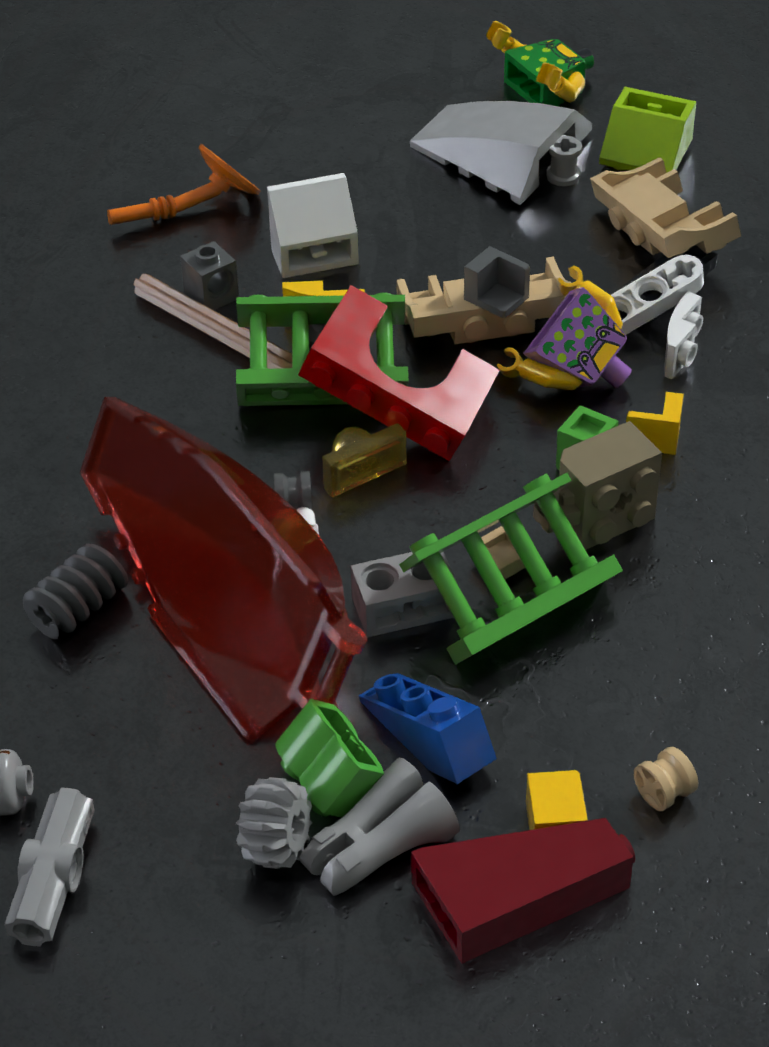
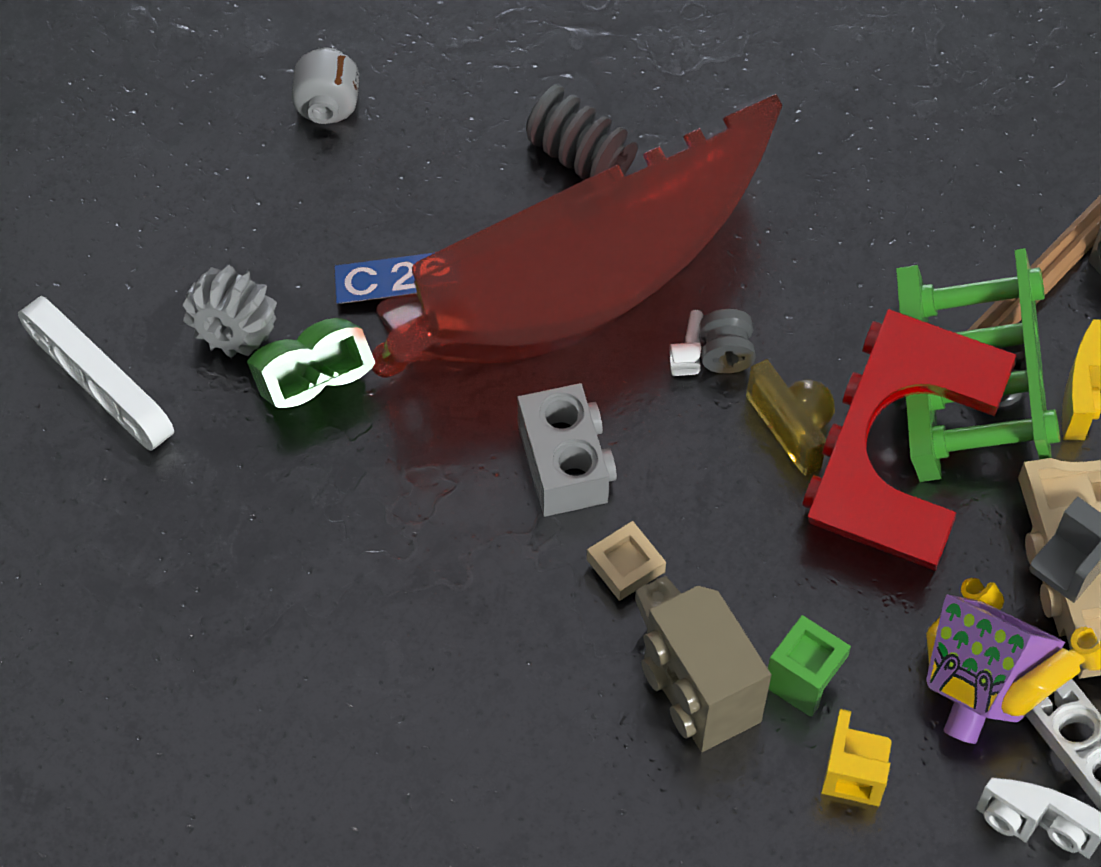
camera: 90 degrees right, 15 degrees up
light grey piece [4,788,95,947] -> none
light grey piece [299,757,460,896] -> none
blue slope [359,673,497,784] -> none
bright green fence [399,473,623,665] -> none
dark red slope [411,818,635,964] -> none
yellow panel [526,770,588,830] -> none
tan wheel [633,747,699,811] -> none
none -> white beam [18,296,174,451]
none -> blue sticker [335,250,457,304]

